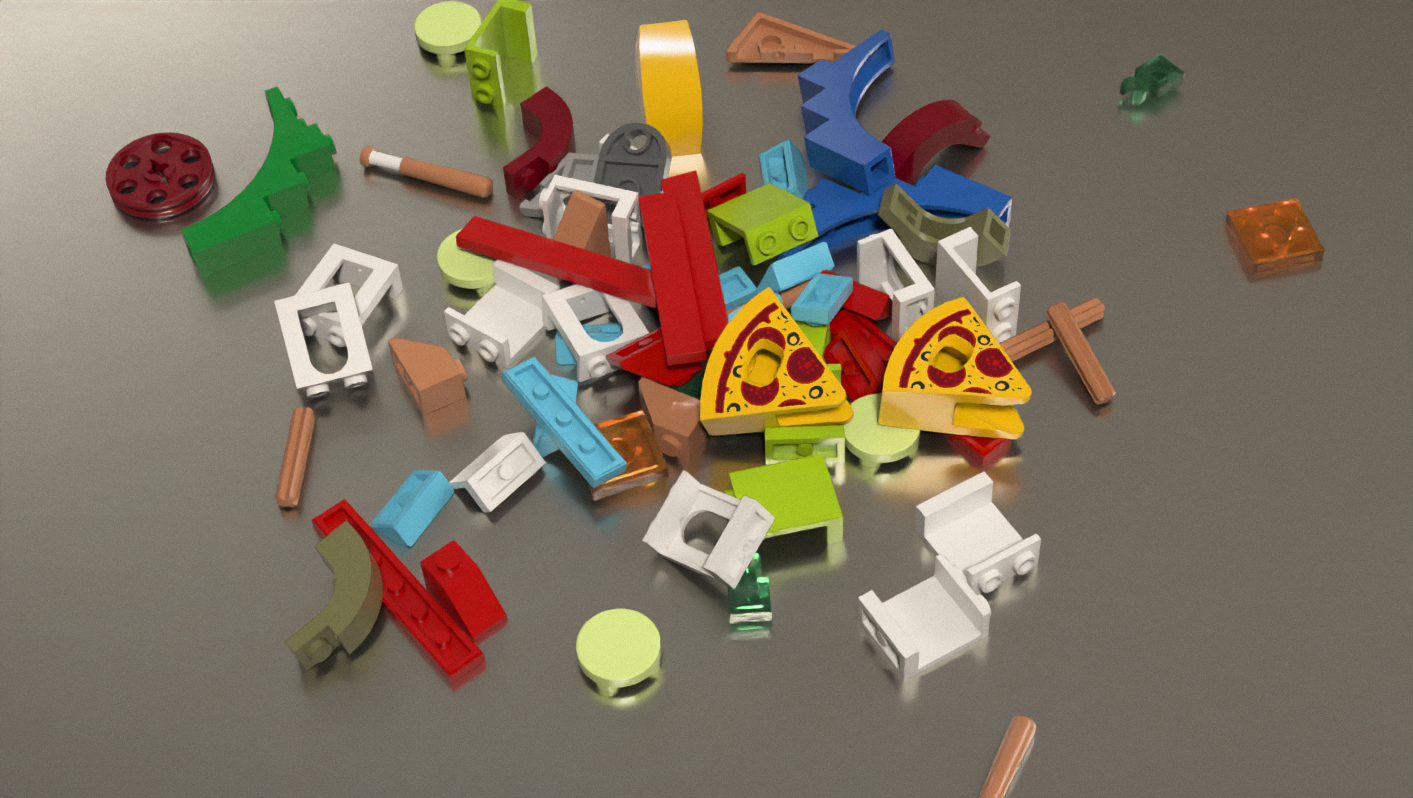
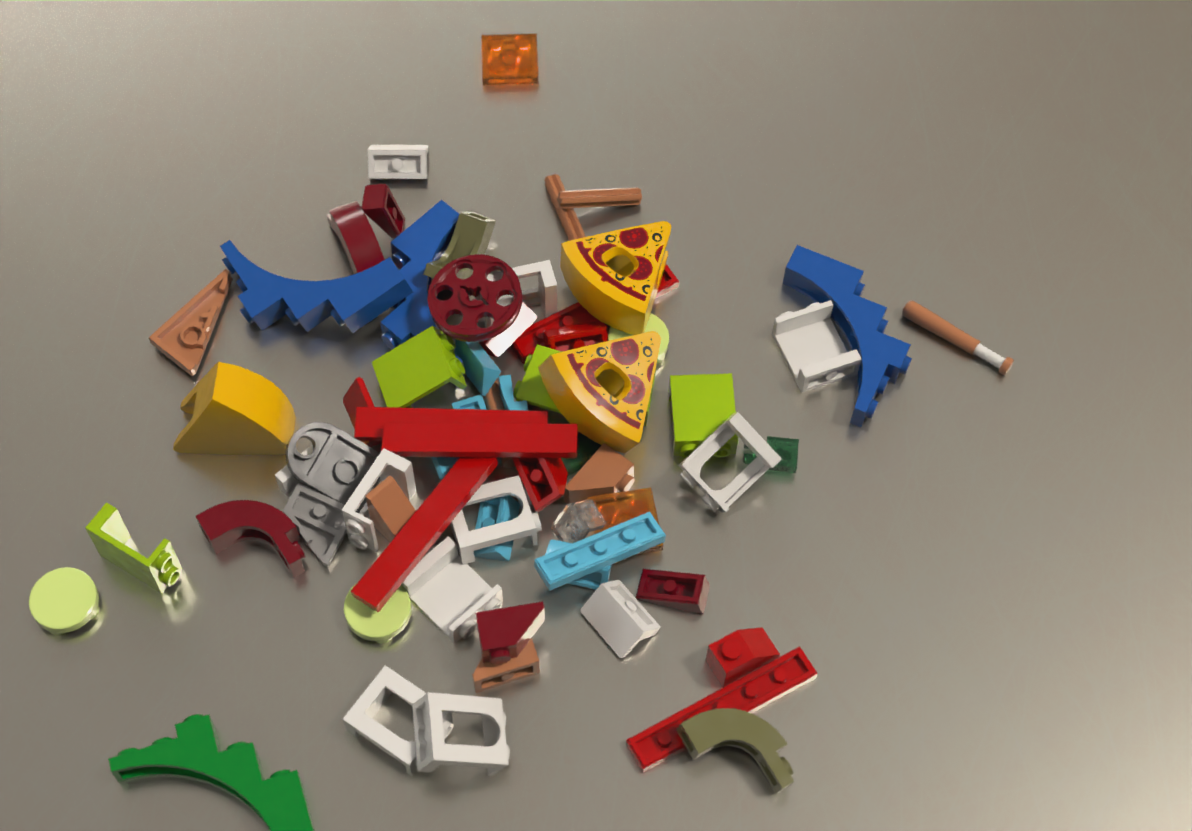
camera: 85 degrees left, 10 degrees up
nougat axle [275,407,315,508] -> none
nougat piece [360,146,493,198] -> none
medium azure slope [370,470,454,547] -> none
yellowish green tile [576,608,661,692] -> none
medium azure slope [759,139,808,199] -> none
medium azure plate [791,273,853,326] -> none
white panel [915,471,1041,595] -> none
white panel [935,227,1021,343] -> none
clear green plate [1120,54,1185,105] -> none
none -> dark red slope [361,184,405,240]
none -> white panel [368,145,428,179]
none -> dark red wedge [428,254,523,342]
none -> dark red slope [476,601,545,664]
none -> clear bracket [551,499,606,543]
none -> dark red slope [635,569,710,614]
none -> blue arch [782,245,912,427]

